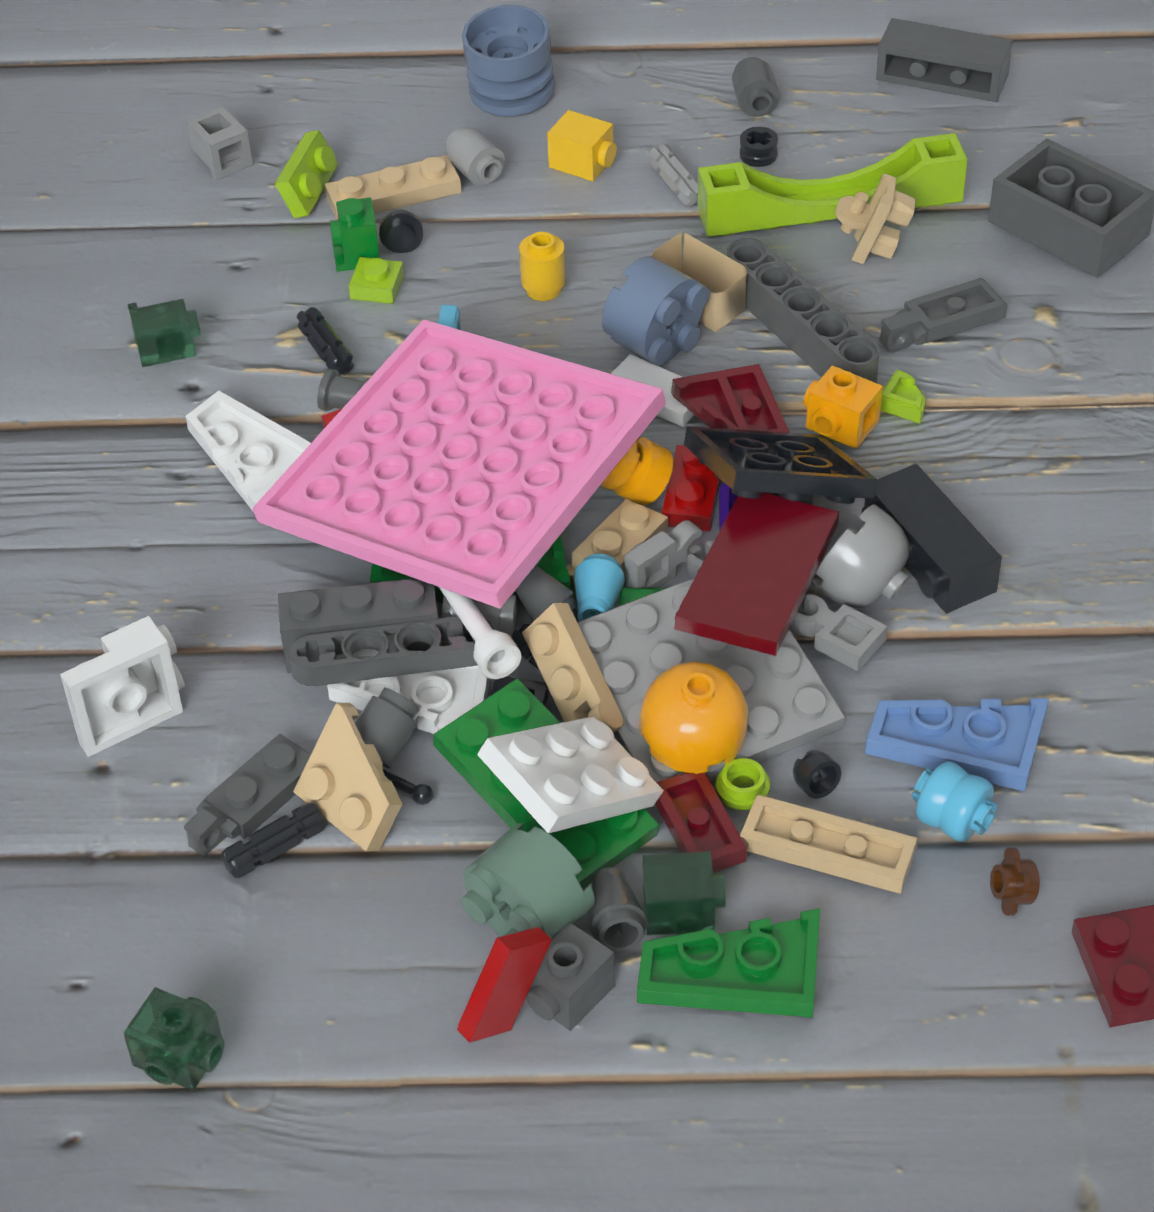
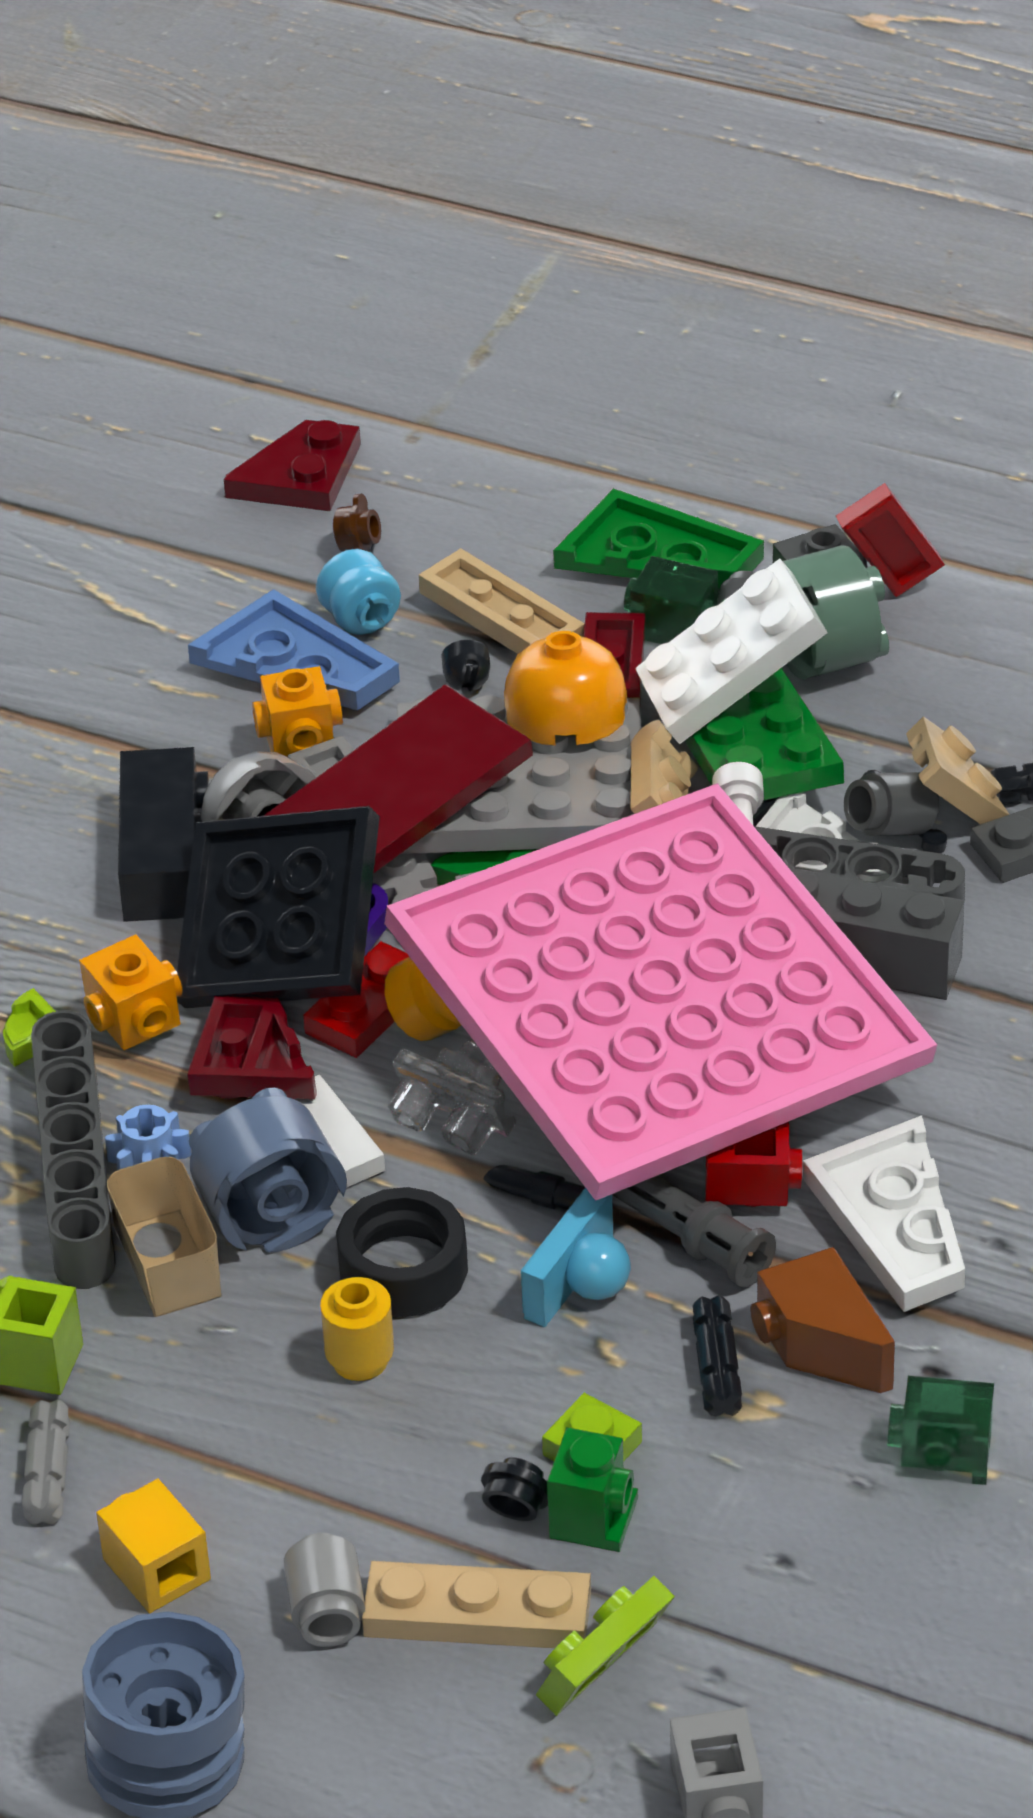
camera: 155 degrees left, 5 degrees down
none -> light blue gear [105,1105,191,1170]
none -> light orange brick [252,666,343,757]
none -> black tyre [336,1187,468,1317]
none -> dark orange slope [750,1247,895,1393]

